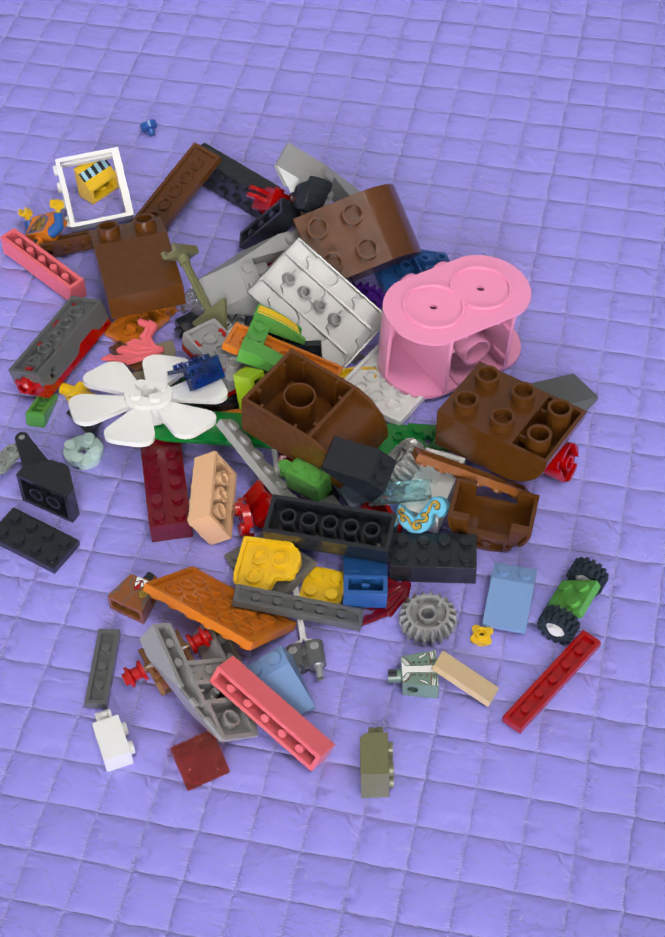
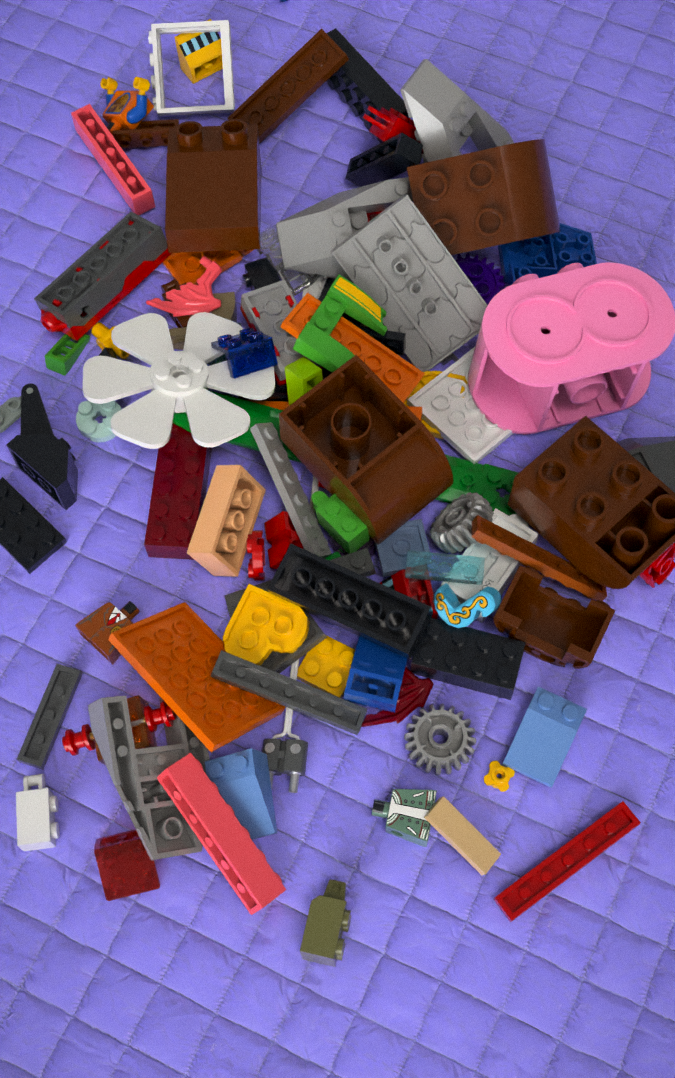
camera: 15 degrees right, 15 degrees up
olive piece [160,243,227,330] -> none
black helmet [291,176,333,213] -> none
black slope [320,436,397,503] -> none
plate [537,557,609,645] -> none

